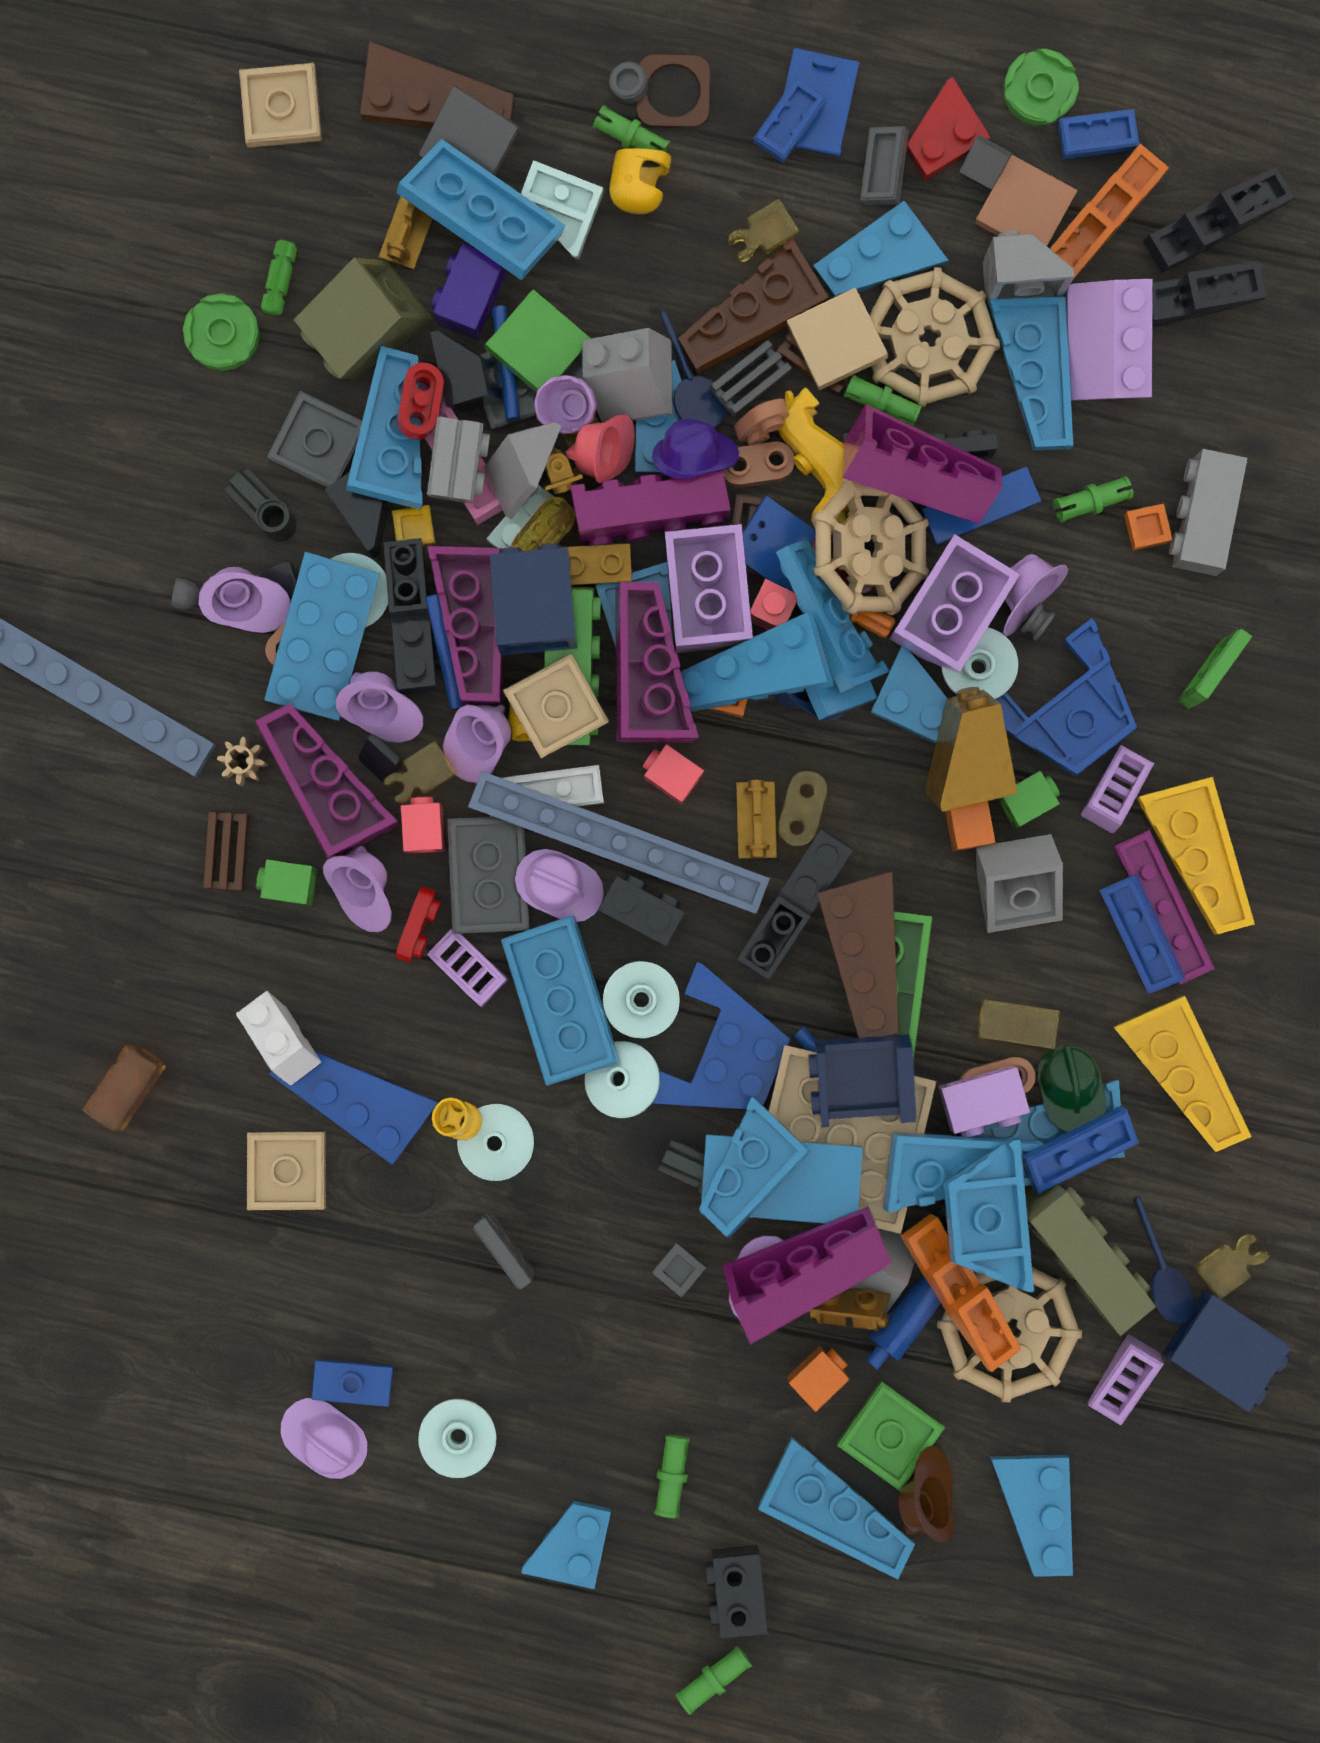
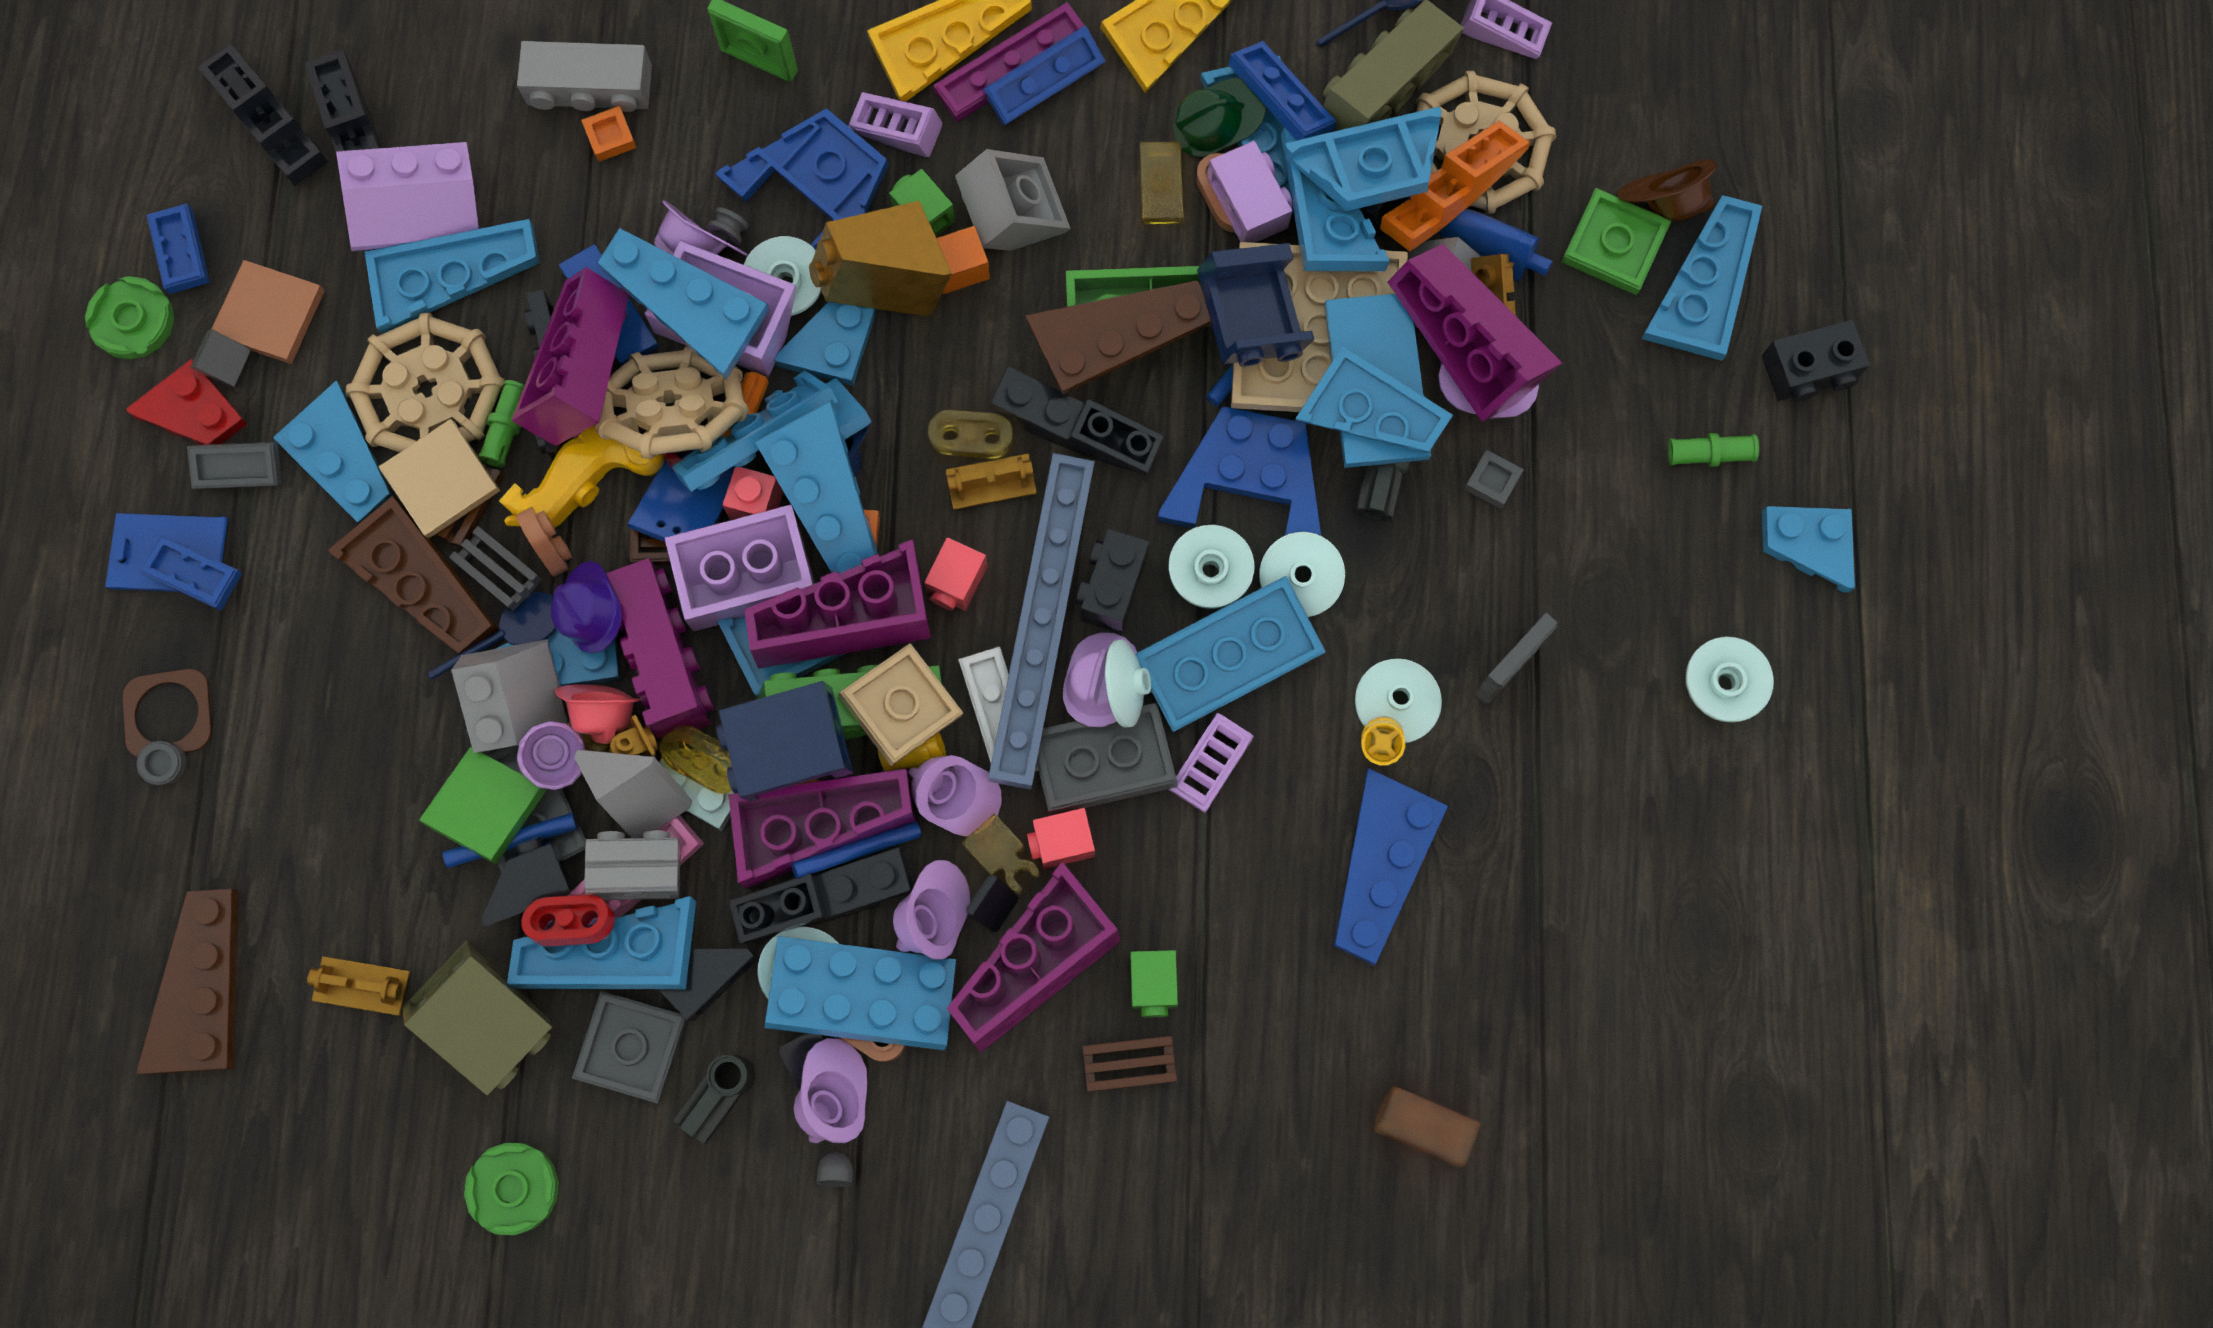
camera: 100 degrees left, 10 degrees down
tan gear [217,737,268,786] -> none
white brick [236,991,322,1086] -> none
tan tile [239,63,322,148] -> none
tan tile [247,1131,326,1210] -> none
bright green axle [261,240,297,316] -> none
lavender piece [281,1398,367,1479] -> none
blue plate [311,1359,394,1407] -> none
lavender piece [323,846,392,932] -> none
yellow tile [392,505,436,547] -> none
red plate [395,886,441,963] -> none
dark azure plate [396,139,565,280] -> none
dark grey tile [419,86,521,176] -> none
dark purple brick [431,244,507,341] -> none
light aqua wing [521,160,605,260] -> none
pearl gold hinge [561,544,632,585] -> none
bright green pin [593,105,670,152] -> none
yellow helmet [609,149,671,215] -> none
bright green pin [675,1645,752,1715] -> none
nougat plate [723,441,795,488] -> none
clear yellow plate [728,199,799,262] -> none
orange brick [787,1345,849,1412] -> none
light grey slope [982,231,1074,306] -> none
dark azure wing [989,1455,1073,1577] -> none
orange slope [1050,144,1169,281] -> none
bright green pin [1053,476,1134,523] -> none
none -> dark azure wing [598,228,769,380]
none -> light aqua dish [1105,640,1151,728]

